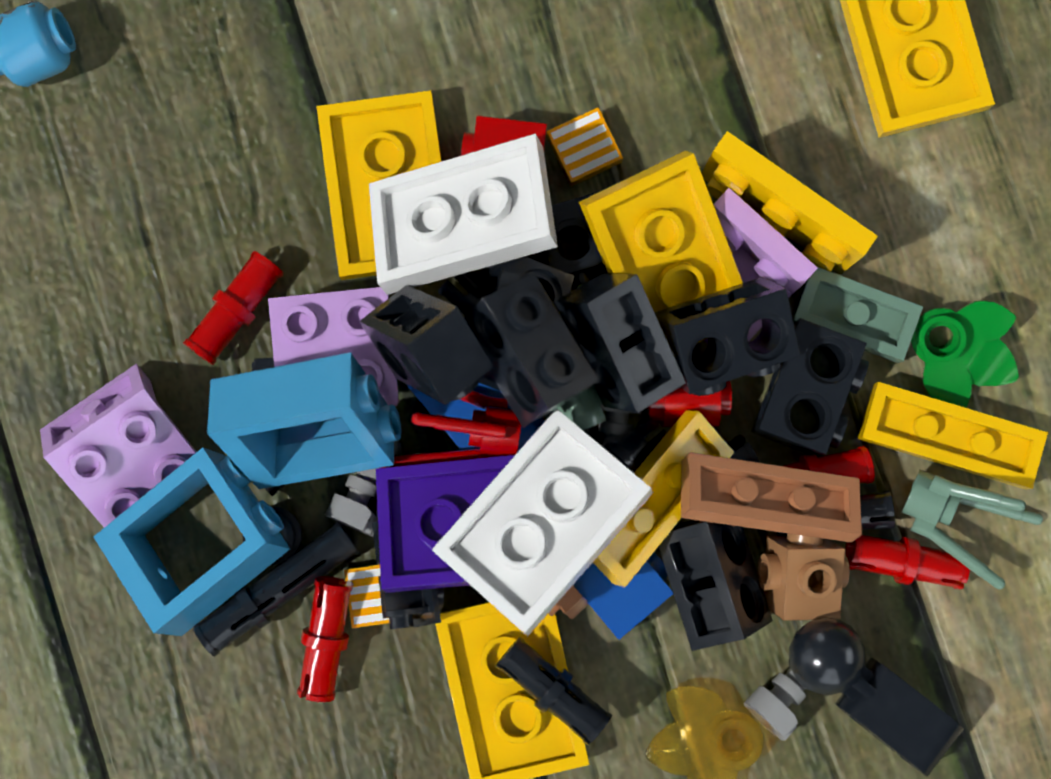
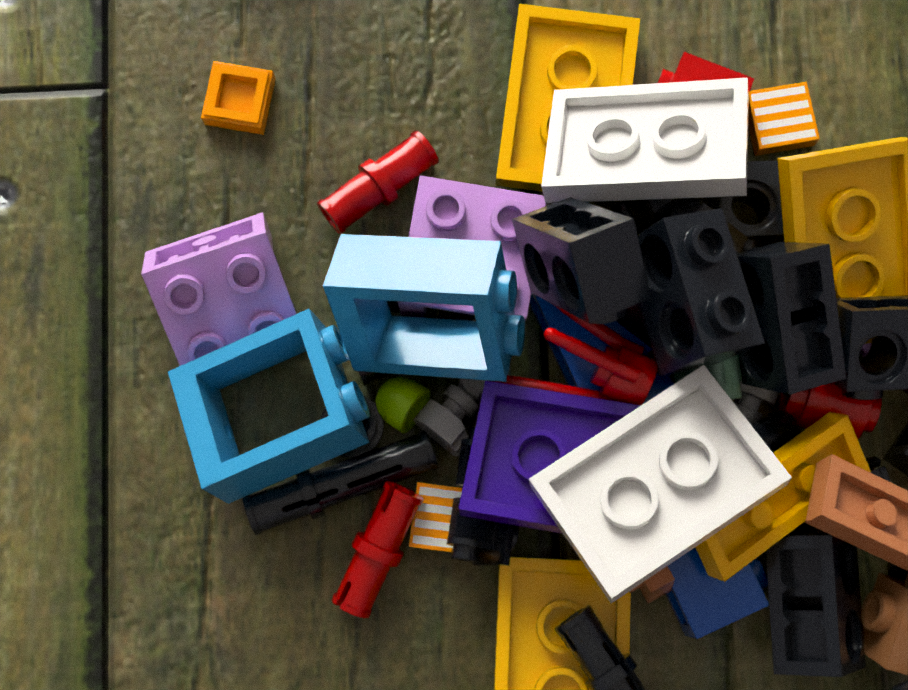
camera: 20 degrees right, 5 degrees down
none -> light orange tile [201,61,276,135]
none -> lime hinge [376,377,430,433]

